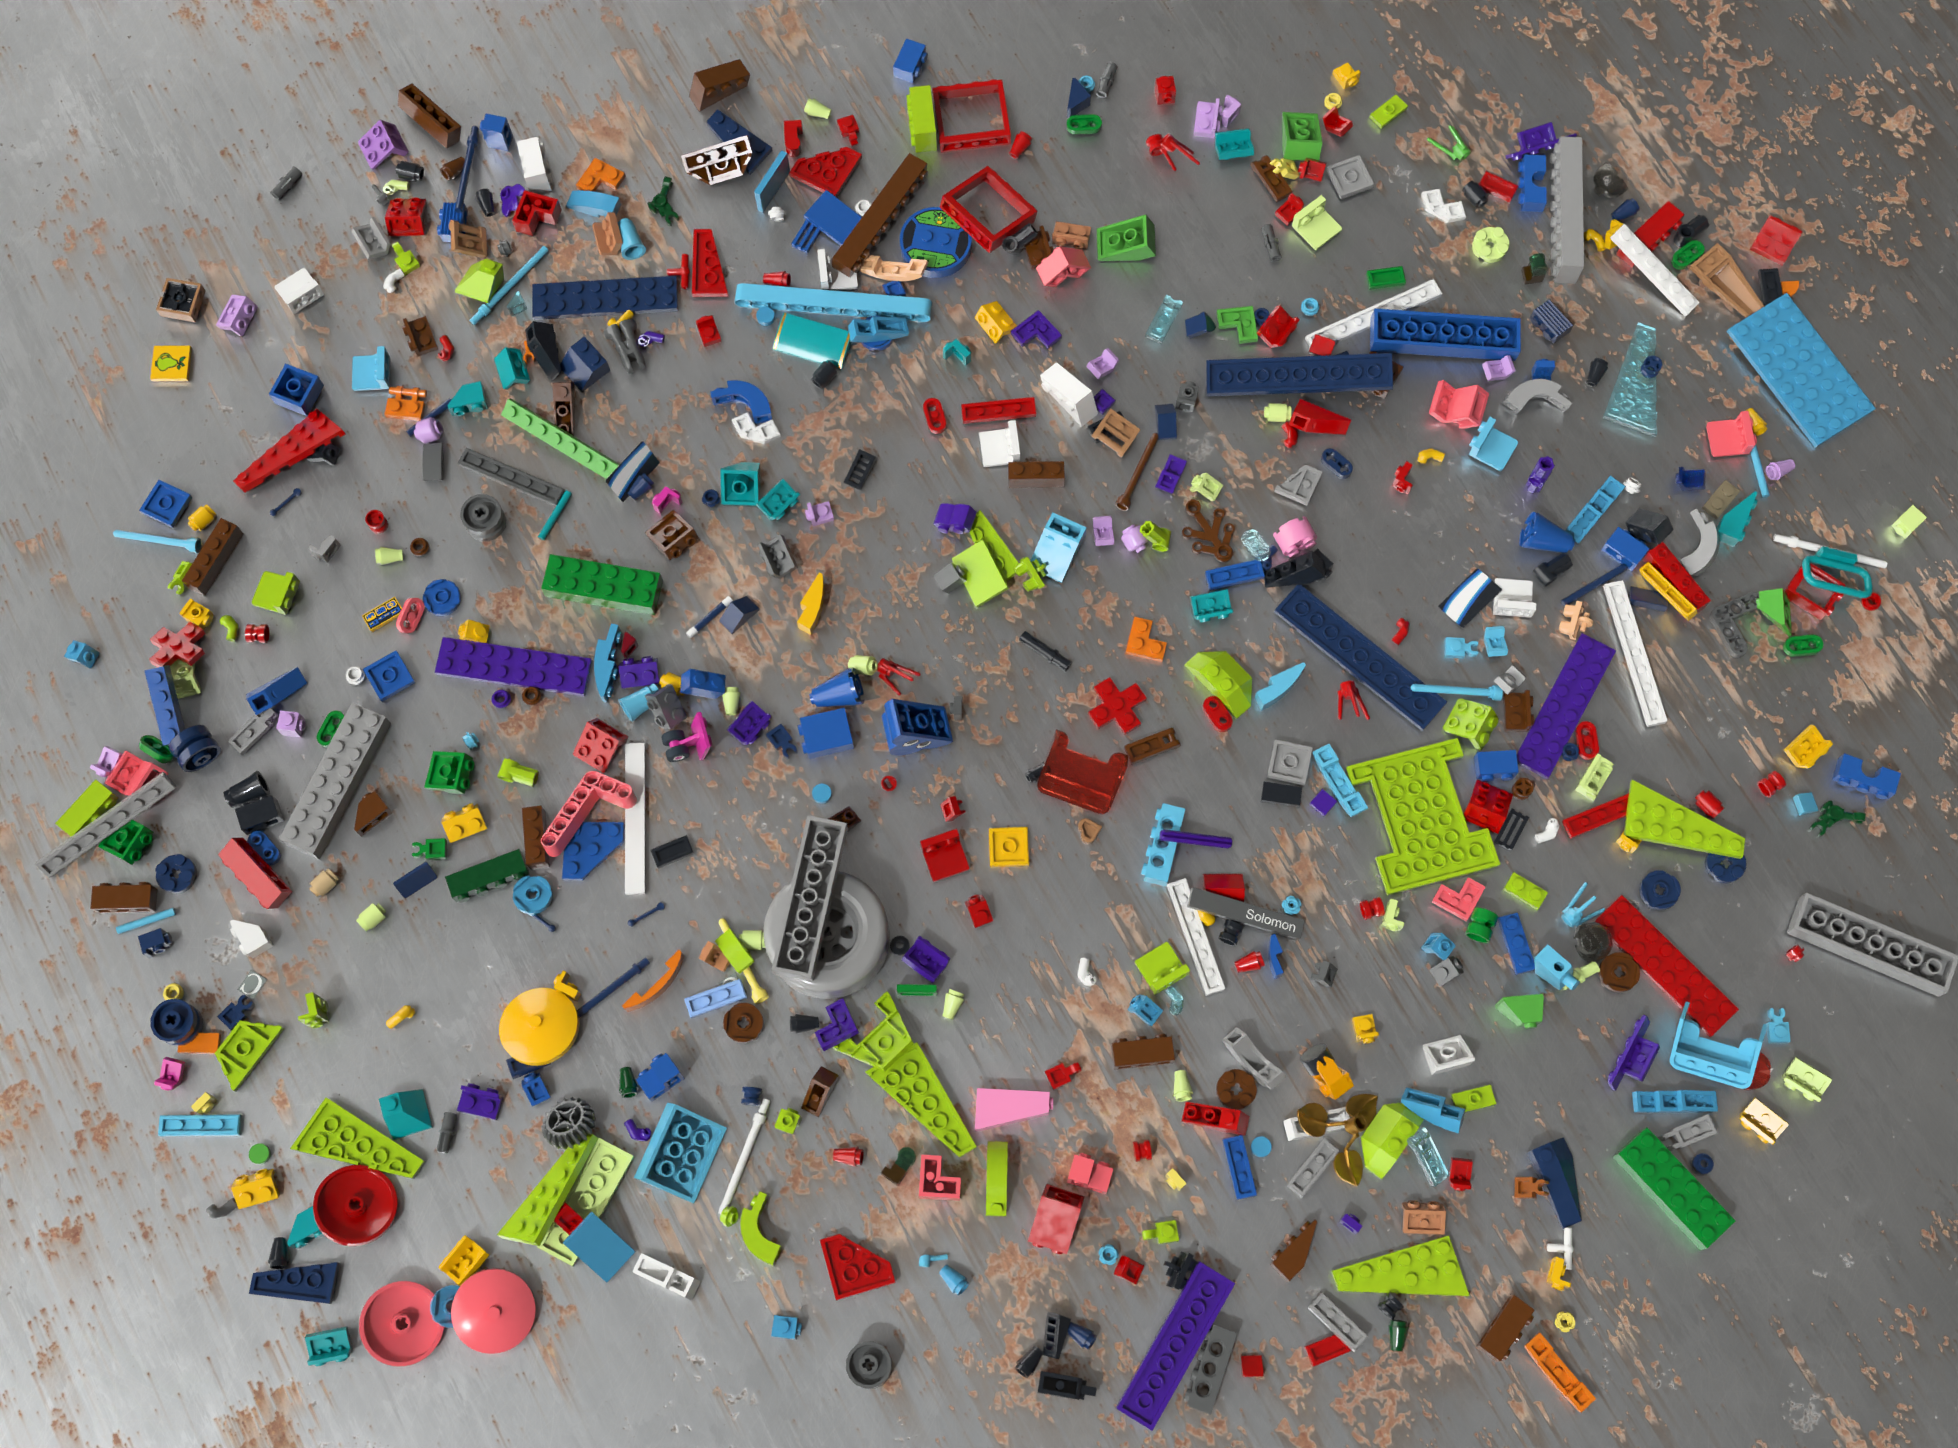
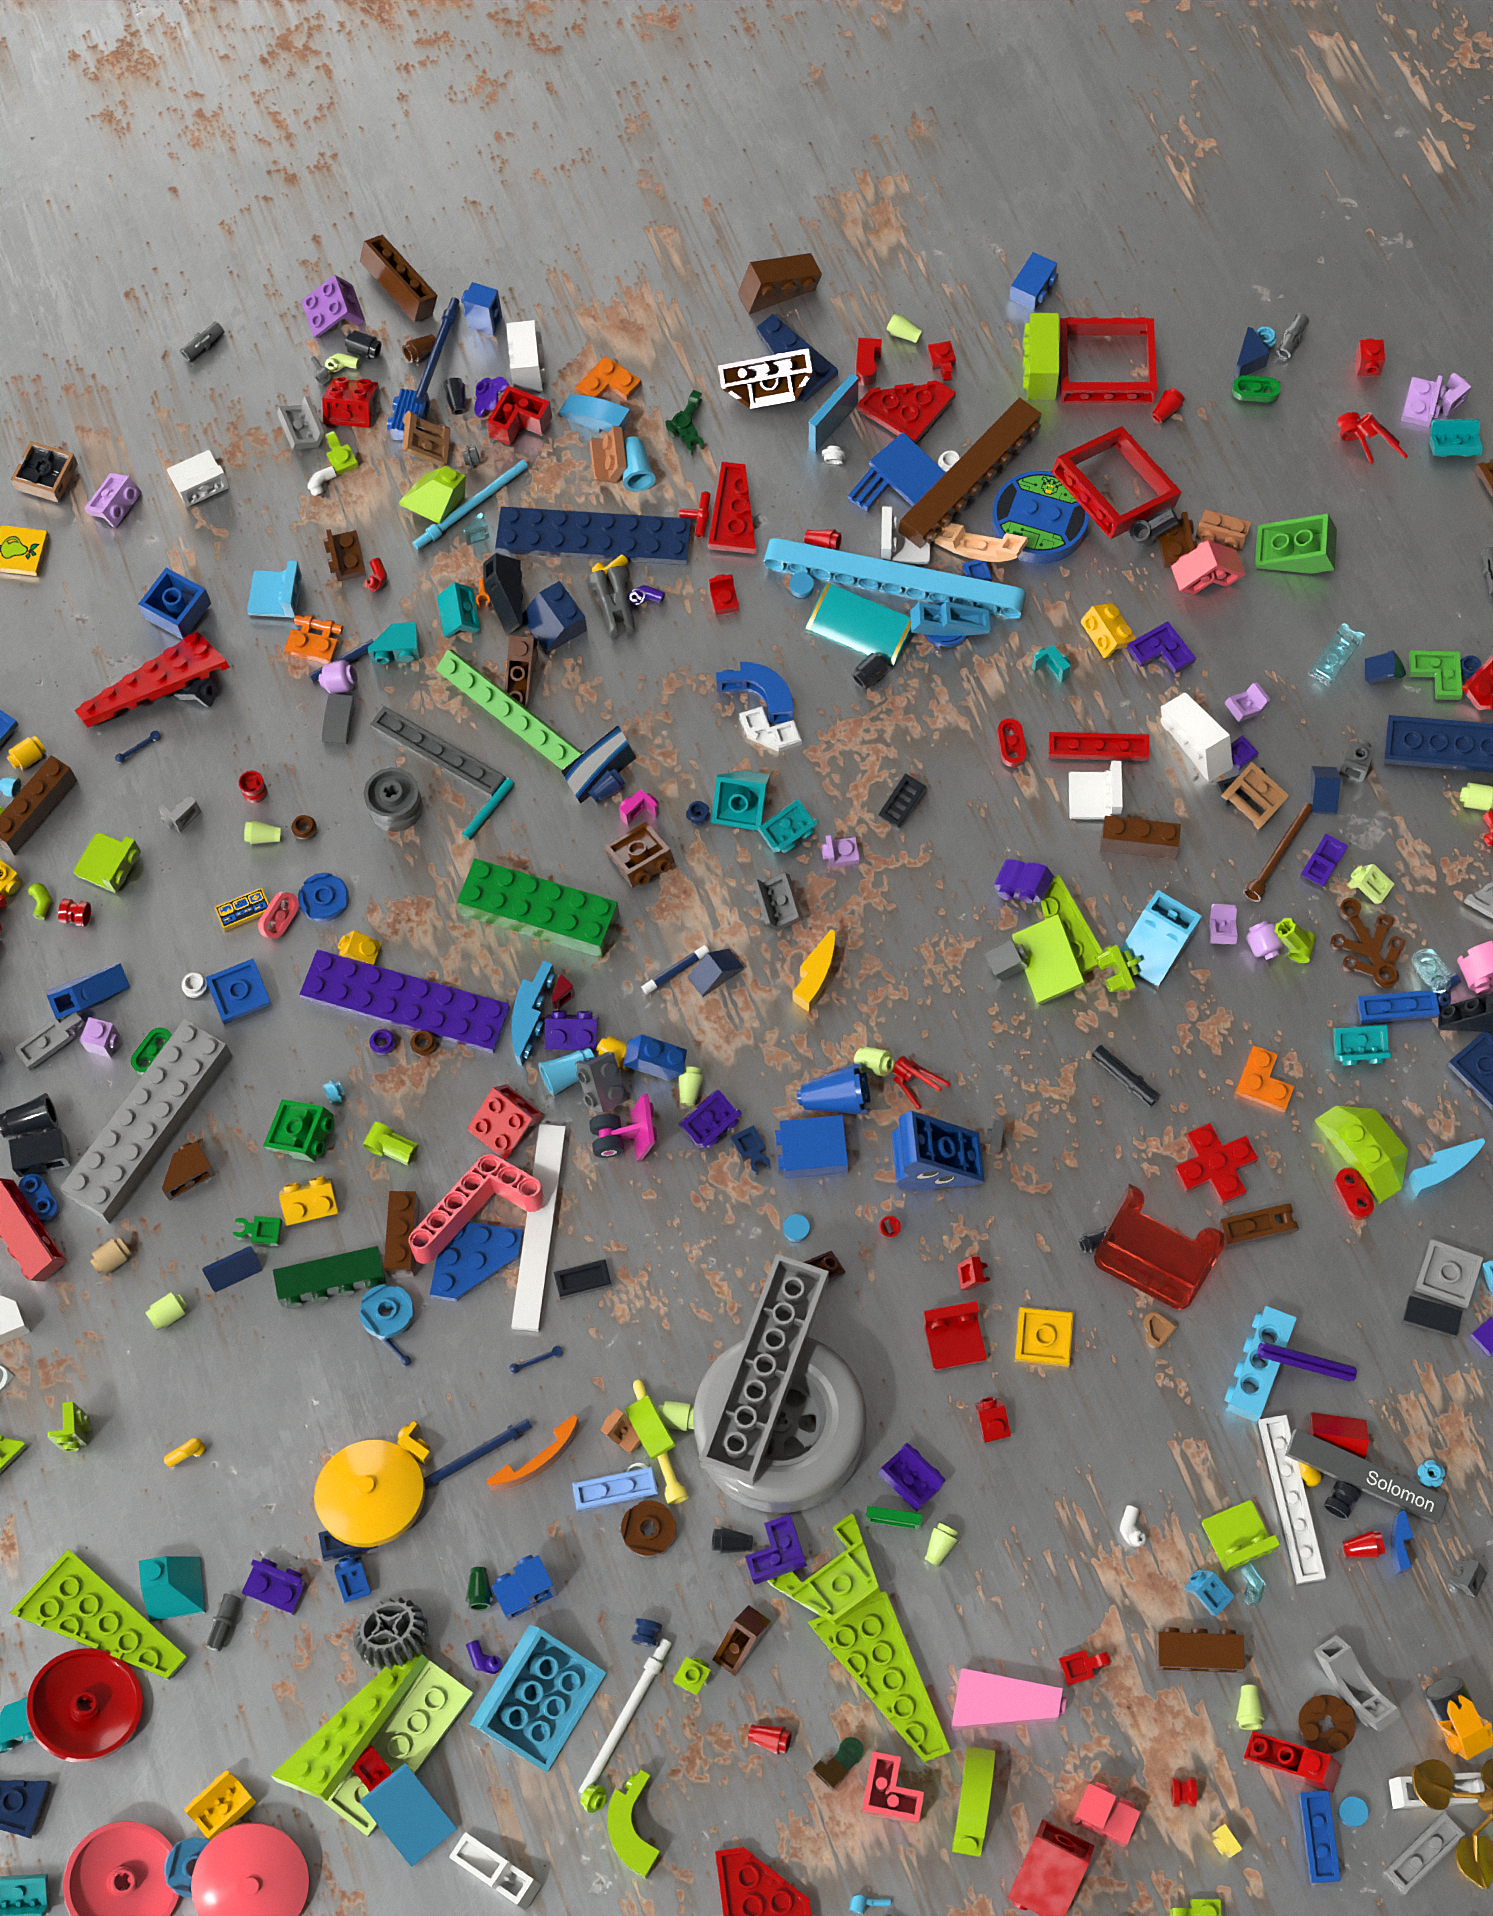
camera: 10 degrees right, 5 degrees down
black plate [890,936,910,956] -> none

